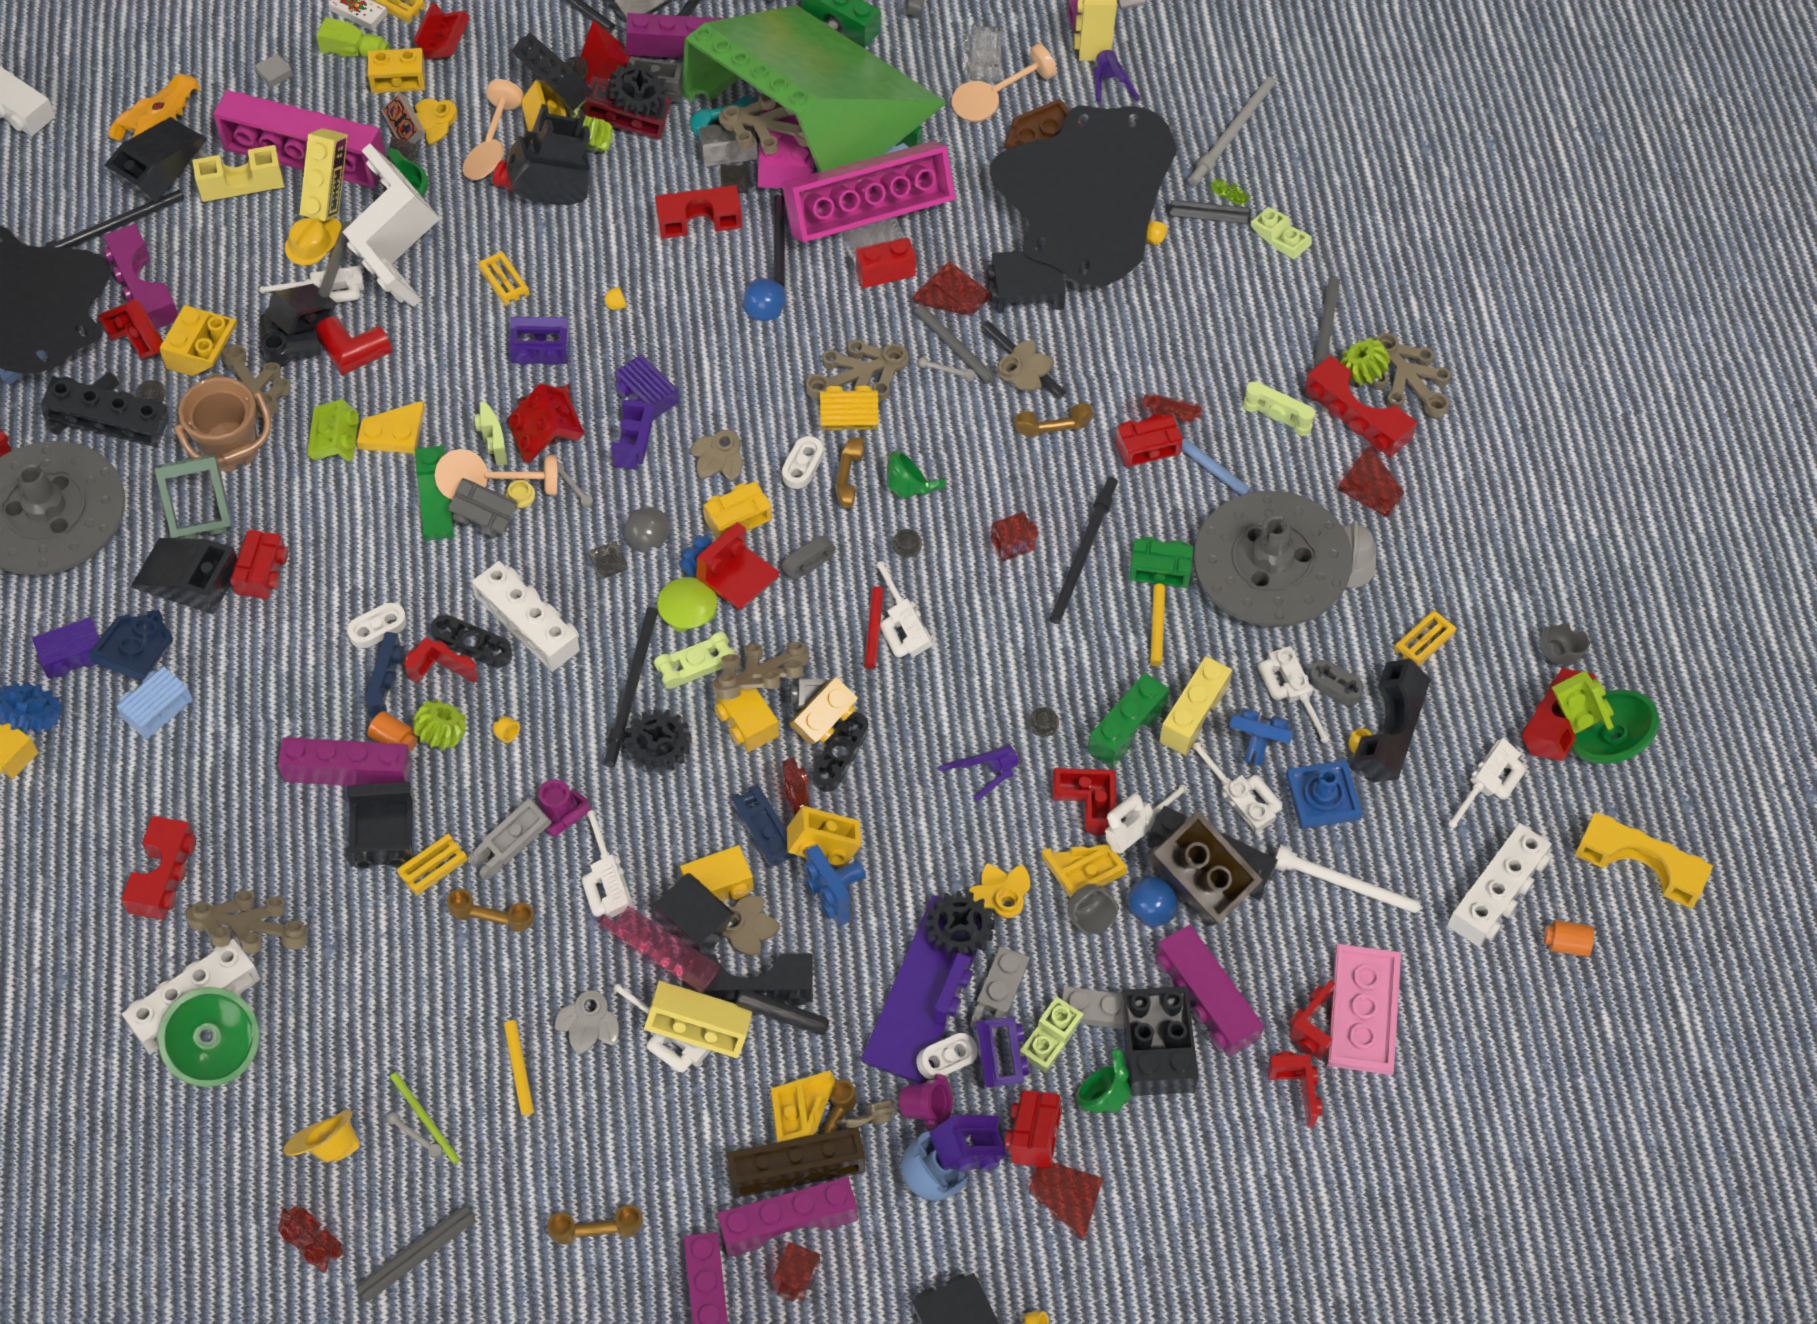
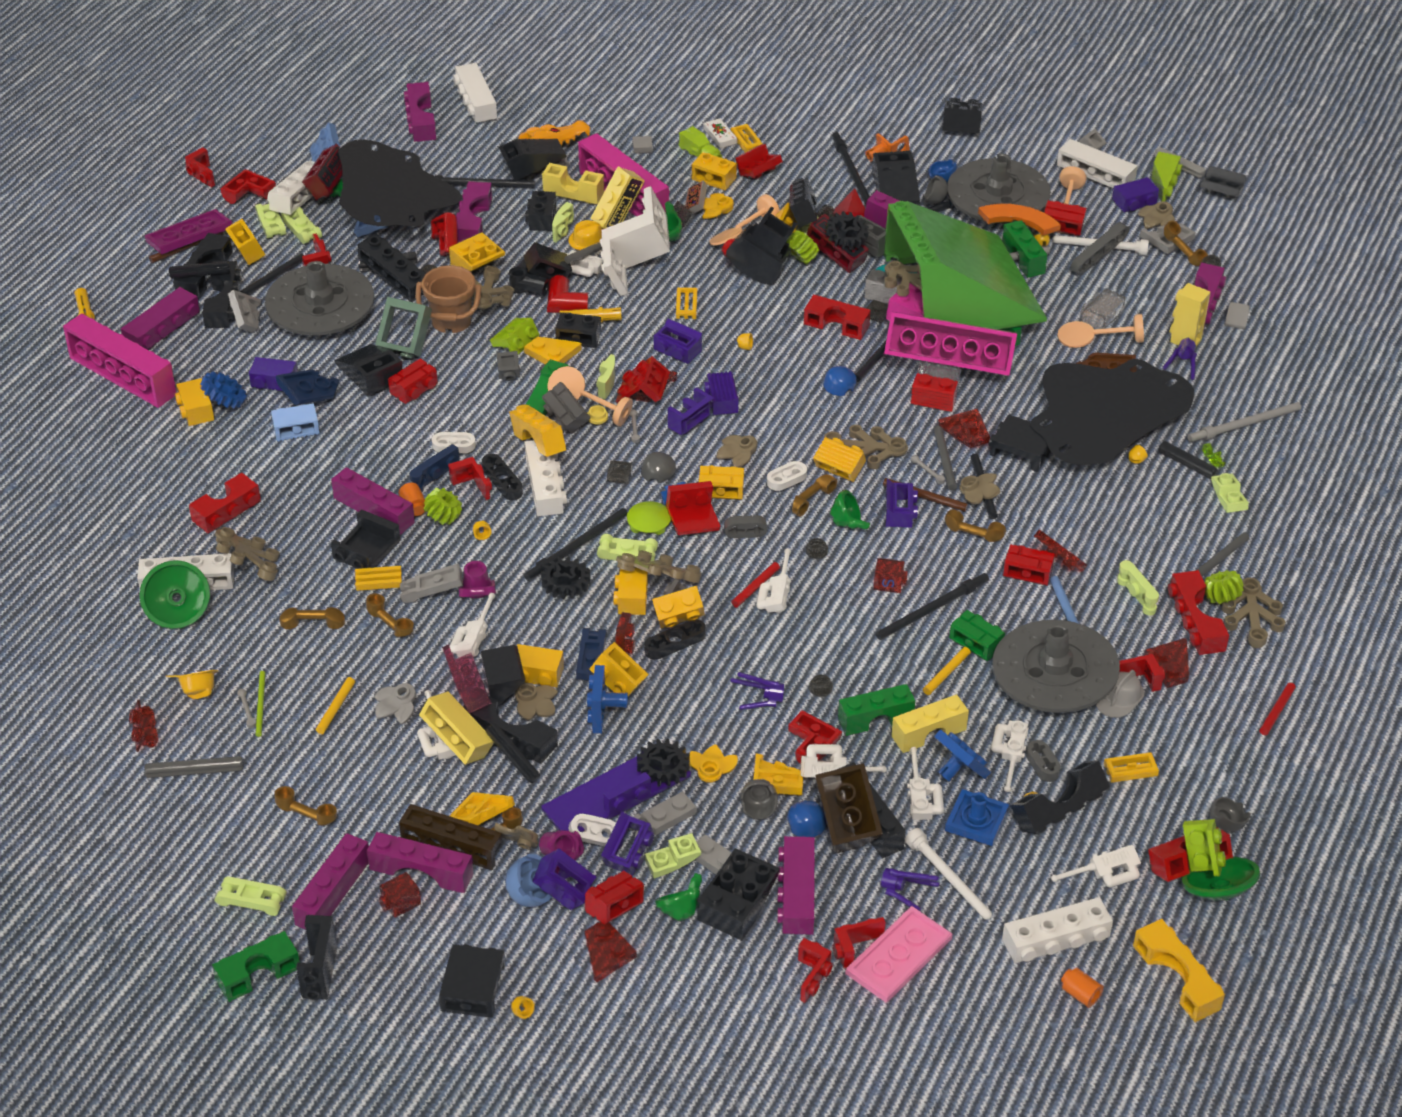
camera: 35 degrees right, 15 degrees down
none -> pearl gold bar [279,607,345,629]
none -> dark grey bracket [497,351,520,381]
none -> yellow arch [509,404,566,457]
none -> black brick [525,190,557,231]
none -> yellowish green slope [552,202,574,242]
none -> black brick [555,312,601,348]
none -> yellow pin [559,307,622,323]
none -> dark purple plant [881,868,940,911]
none -> reddish brown bar [883,478,968,512]
none -> dark purple window [885,478,918,528]
none -> red bracket [1119,654,1165,692]
none -> red bar [1259,682,1296,735]

